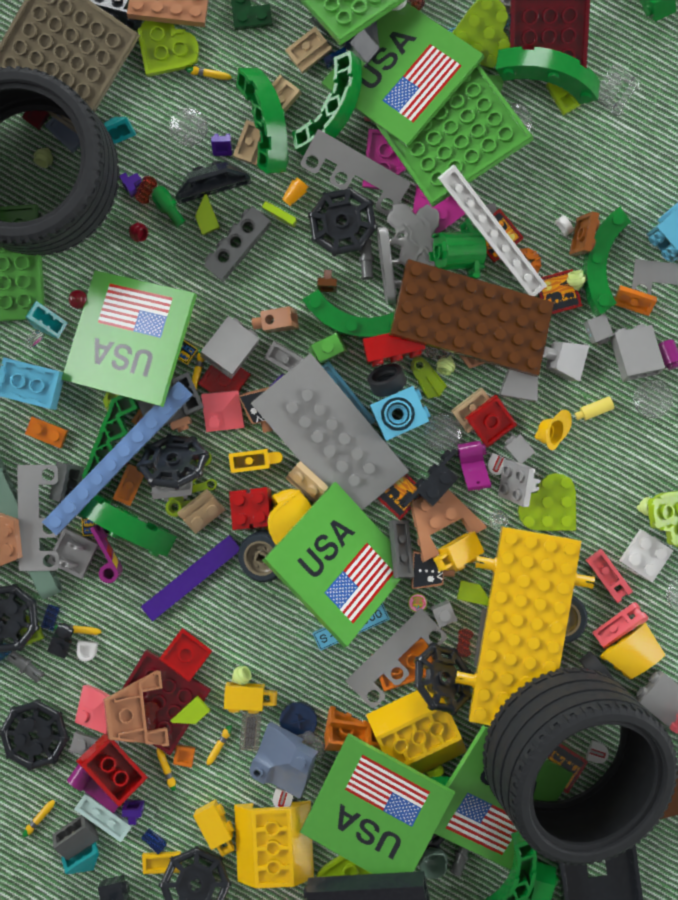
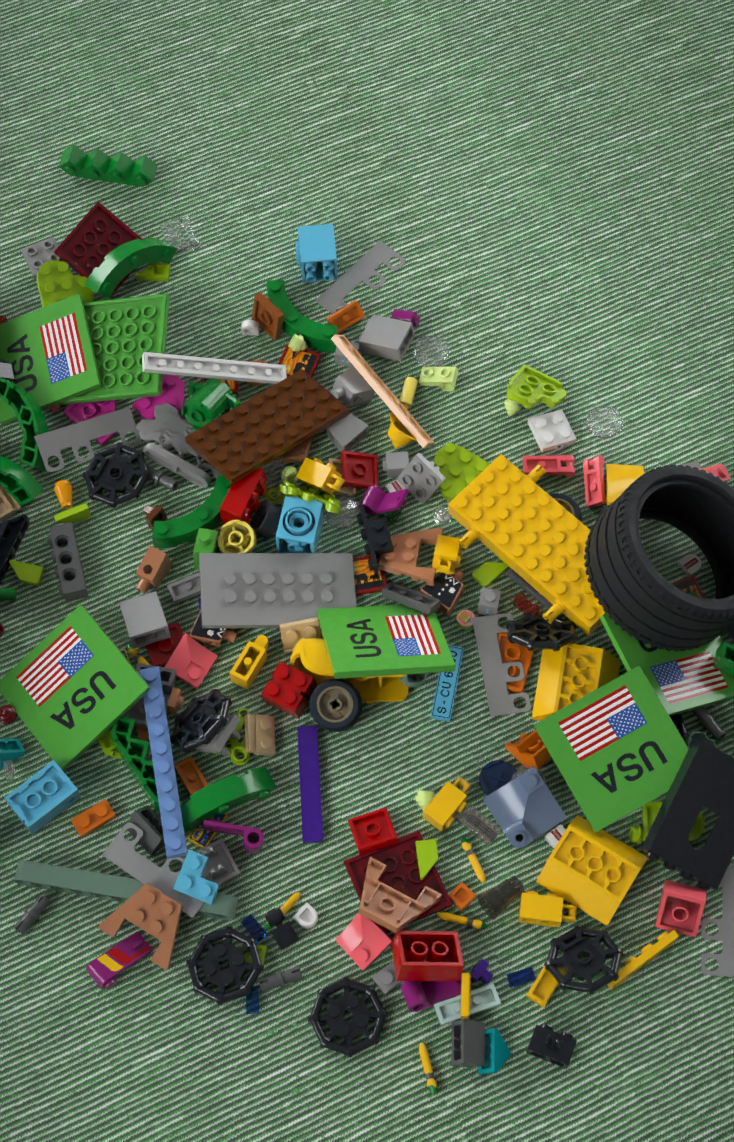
camera: 55 degrees left, 25 degrees down
none -> medium azure plate [173,850,220,905]
none -> light yellow cylinder [217,520,257,553]
none -> lime plant [279,481,341,514]
none -> yellow brick [296,458,345,495]
none -> light nougat tile [331,334,434,448]
none -> yellowish green plate [418,367,458,392]
none -> yellow tile [461,973,471,1020]
none -> clear smoke plant [477,876,525,920]
none -> lime plate [629,824,645,844]

